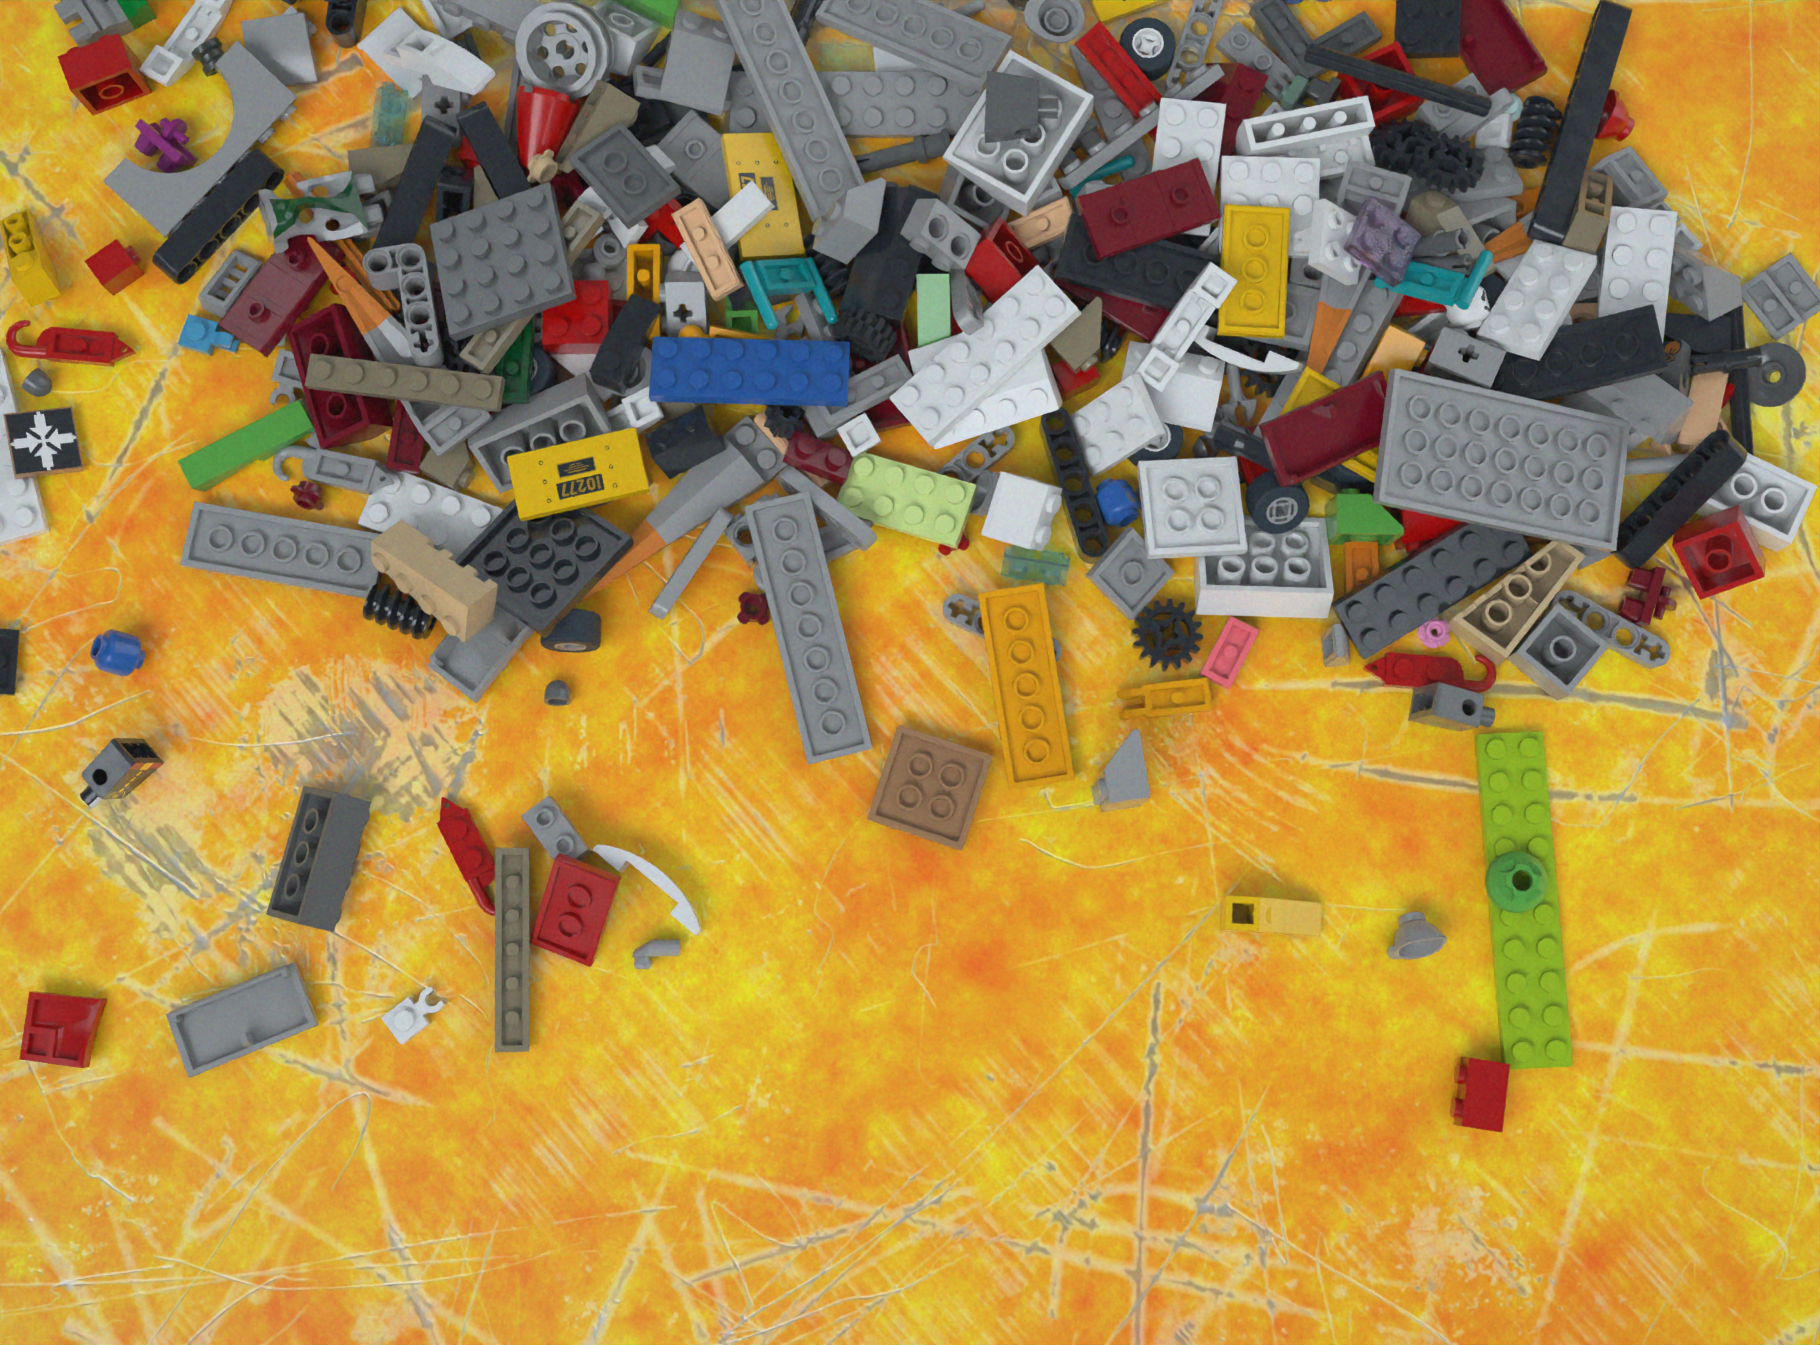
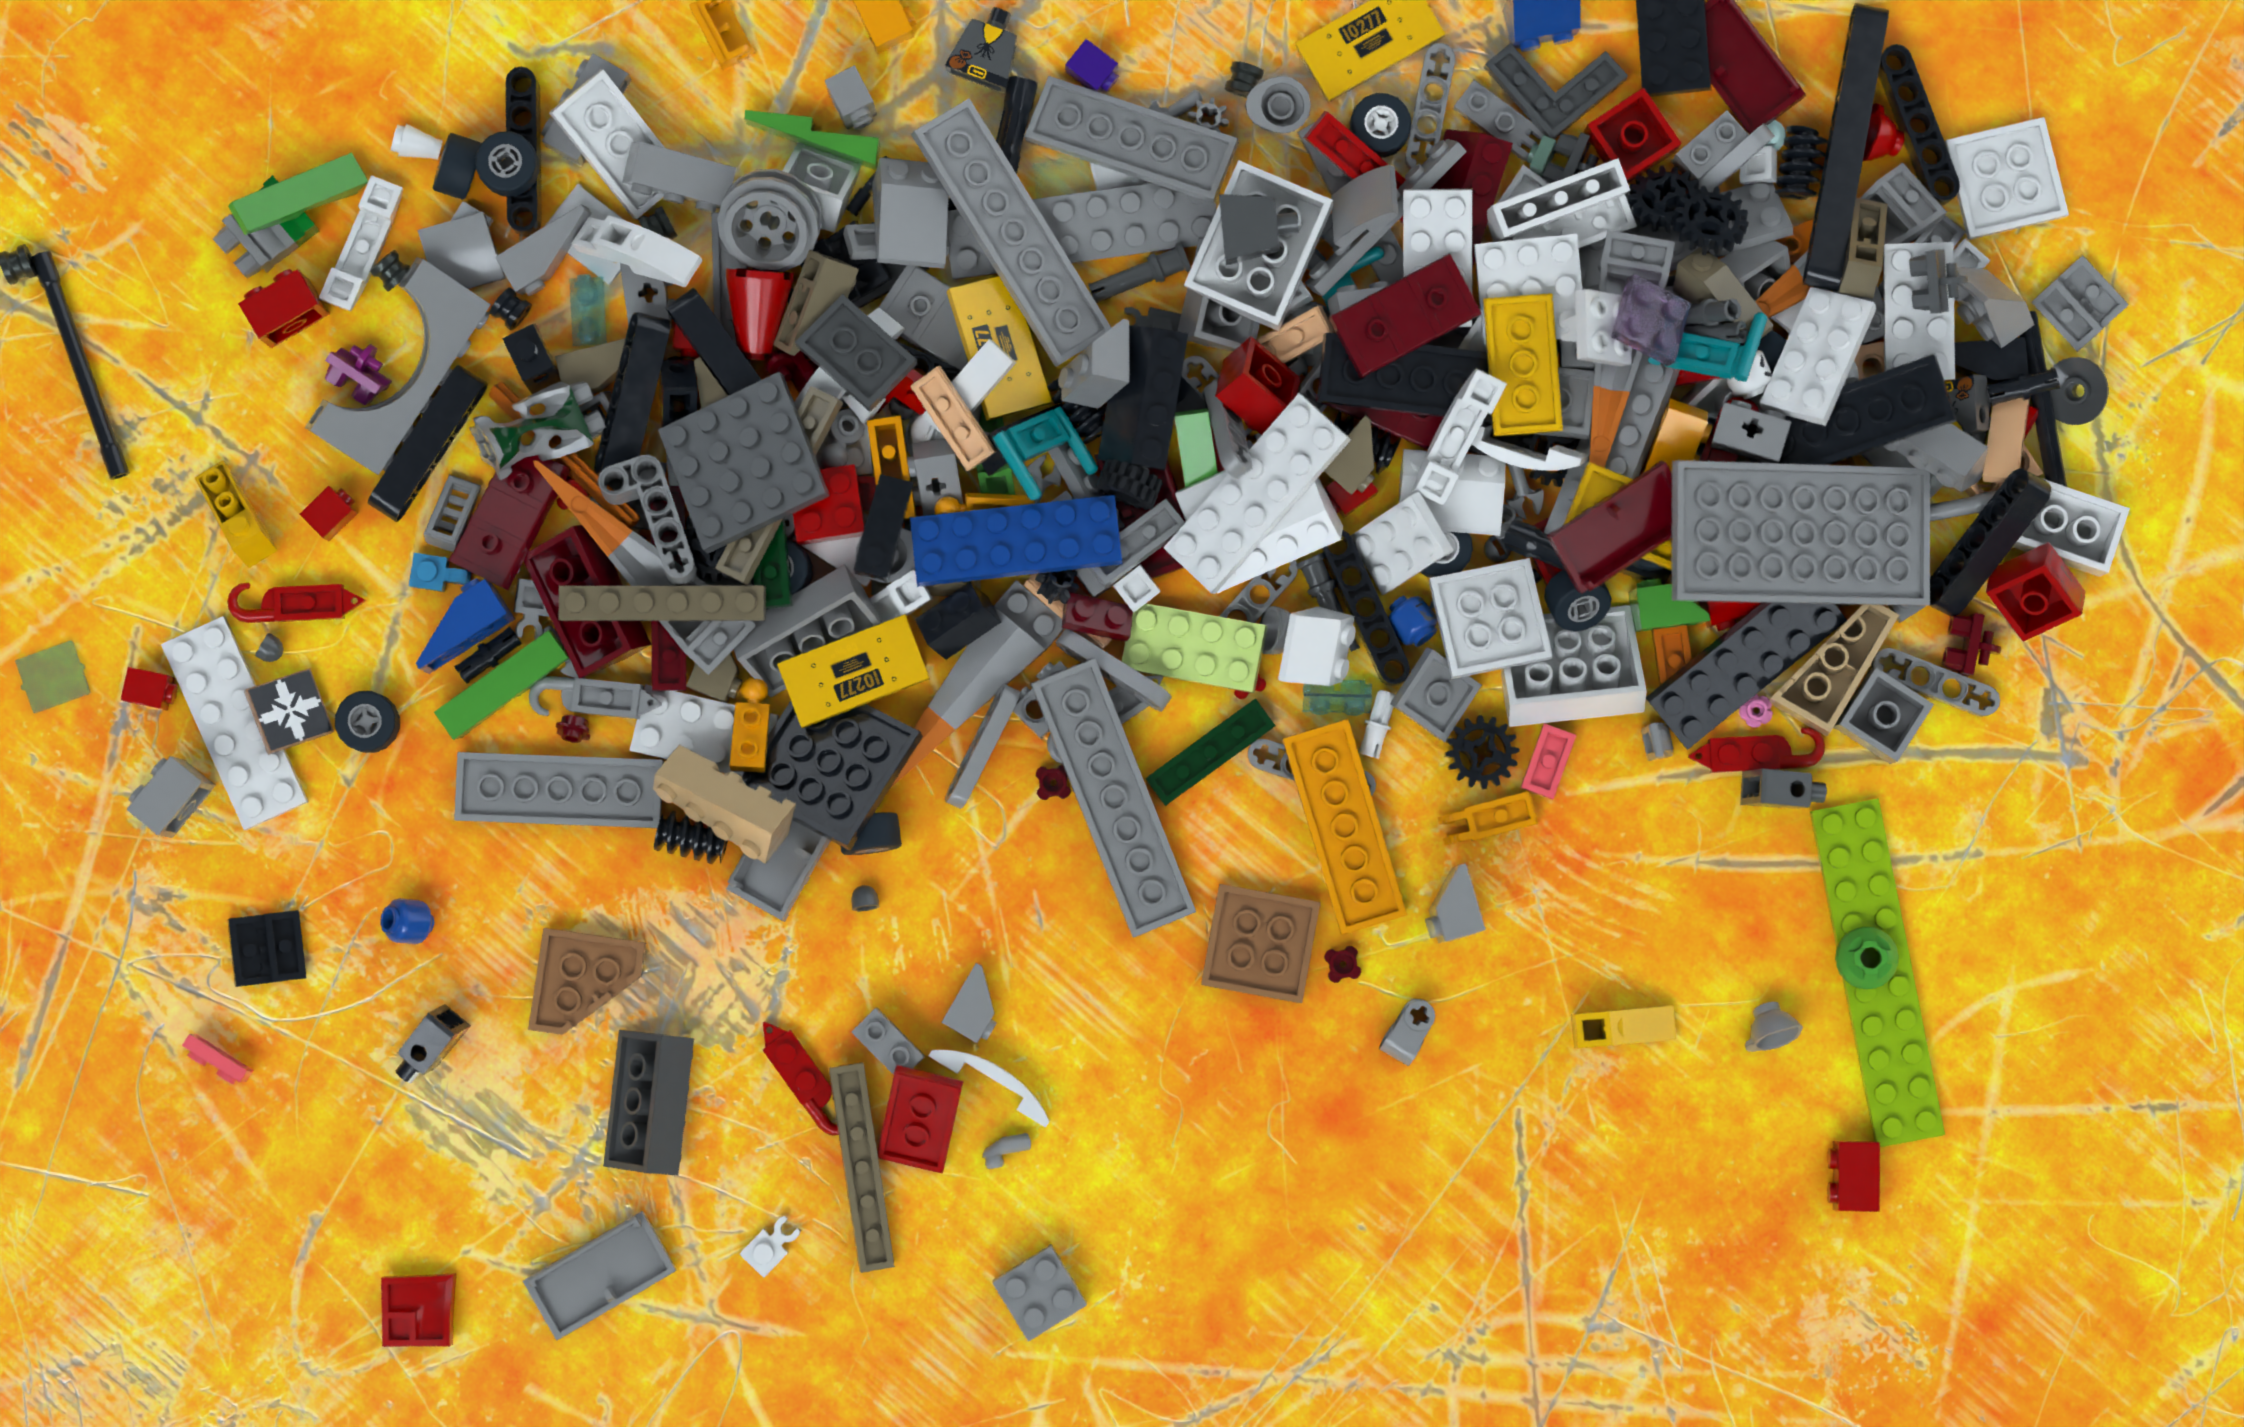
camera: 10 degrees left, 5 degrees up
tan plate [527,149,558,184] -> none
light grey brick [900,199,981,271] -> none
black axle [1304,43,1492,117] -> none
none -> black wheel [335,691,400,753]
none -> blue slope [416,578,516,674]
none -> black pin [454,626,523,684]
none -> black wheel [489,287,532,331]
none -> light grey slope [495,204,592,296]
none -> black torso [502,324,561,394]
none -> medium nougat plate [528,928,647,1035]
none -> light orange plate [729,677,771,773]
none -> light grey slope [941,963,997,1043]
none -> light grey brick [992,1244,1087,1342]
none -> dark green plate [1145,698,1276,806]
none -> light grey gear [1187,97,1229,132]
none -> dark grey pin [1296,553,1360,653]
none -> dark red plate [1324,946,1361,983]
none -> light grey slope [1331,164,1399,249]
none -> white axle [1358,690,1395,759]
none -> light grey piece [1379,999,1435,1066]
none -> black beam [1878,44,1960,206]
none -> dark grey hips [1909,249,1968,314]
none -> white plate [1944,117,2069,240]

